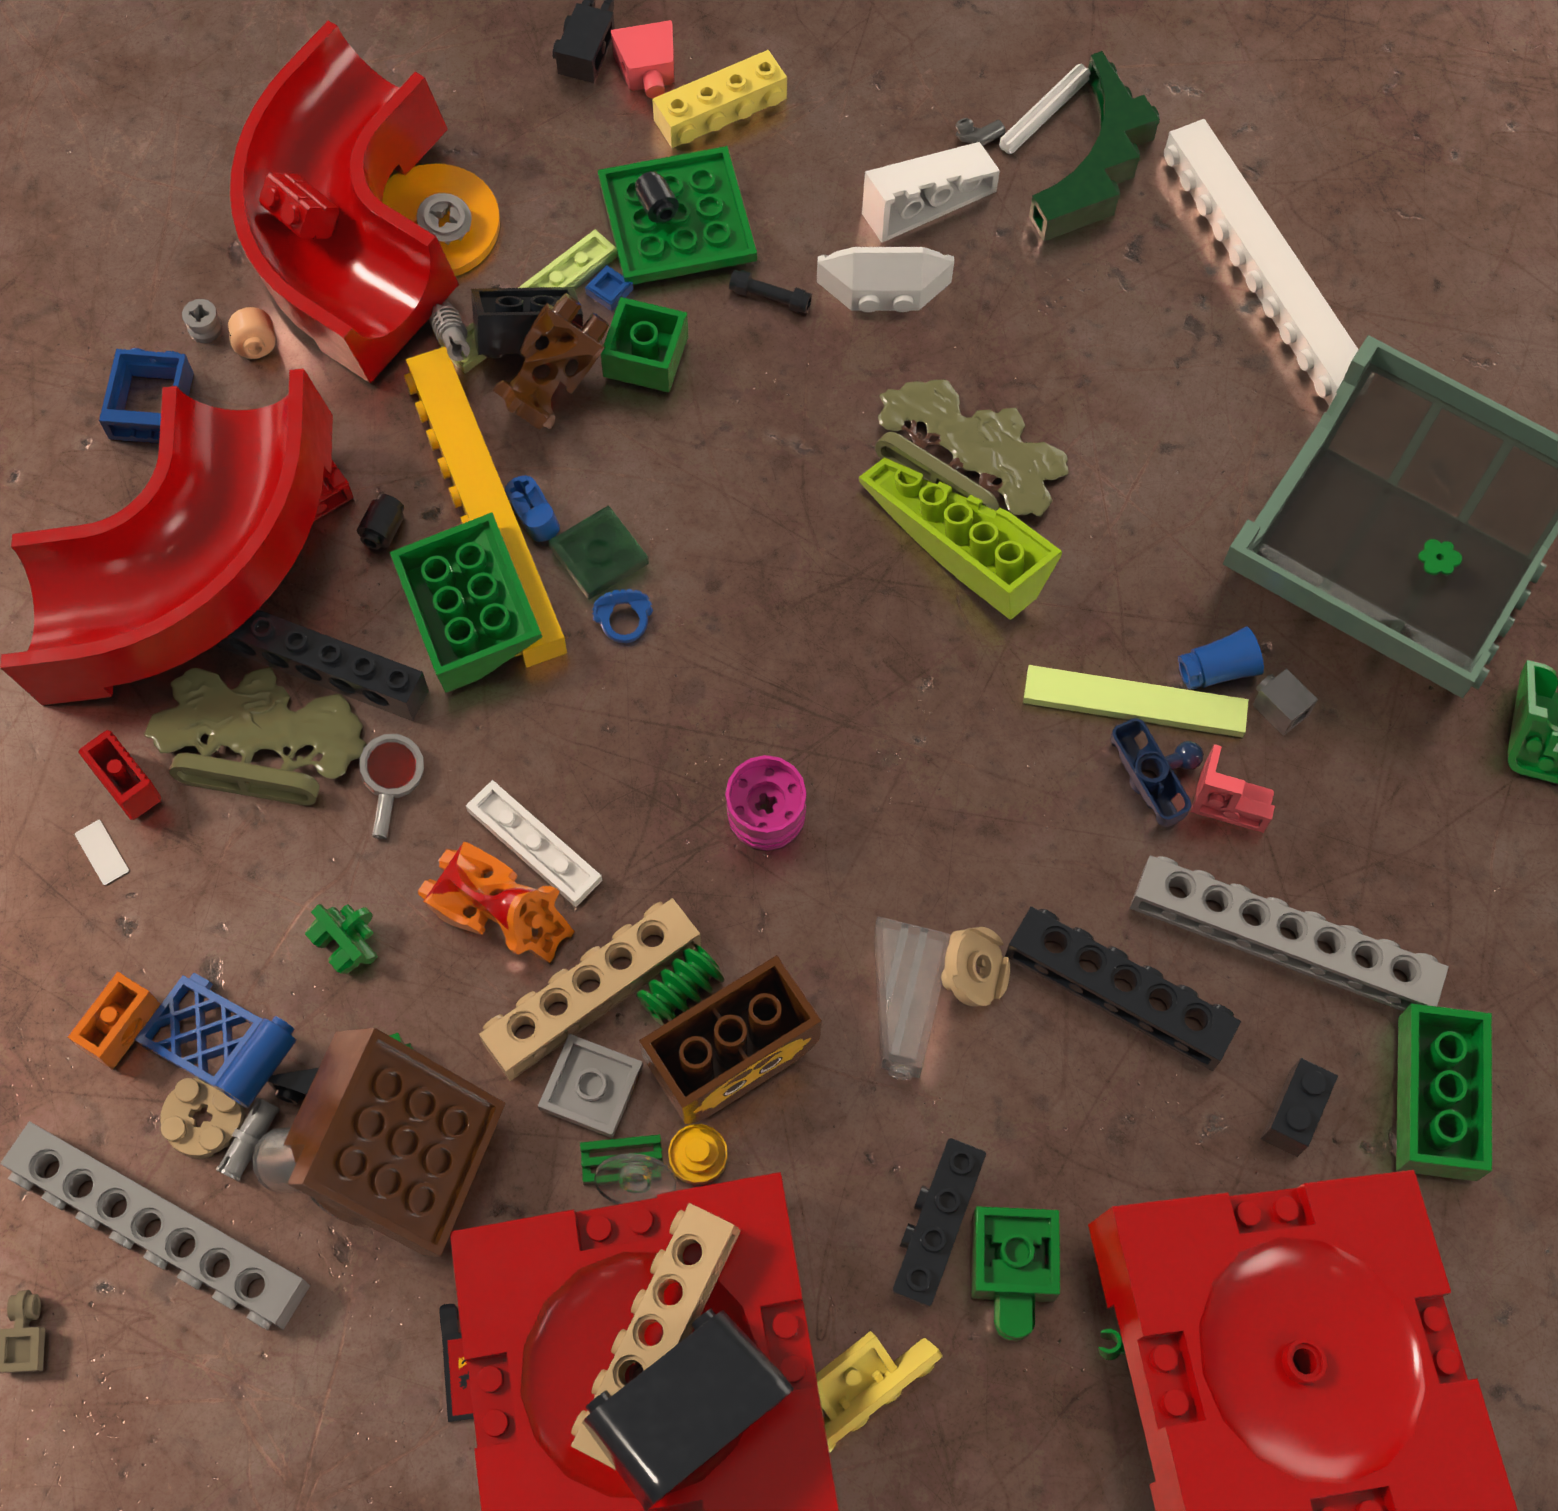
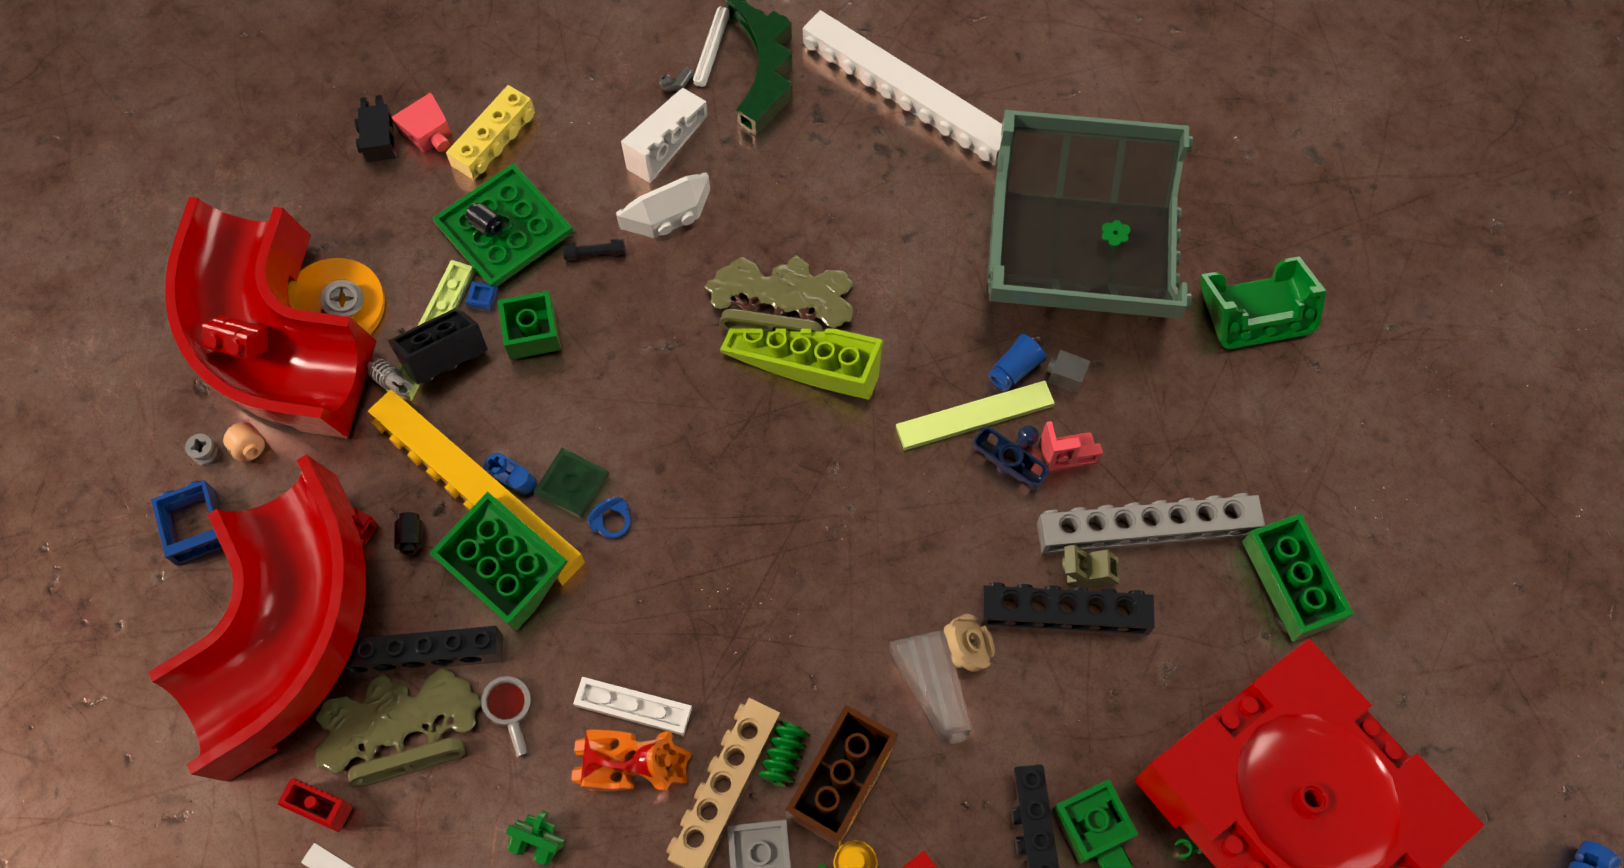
camera: 25 degrees left, 0 degrees up
reddish brown hips [493,293,609,430] -> none
dark pink wheel [725,755,807,851] -> none
black brick [1261,1058,1338,1157] -> none
none -> olive brick [1062,545,1120,587]

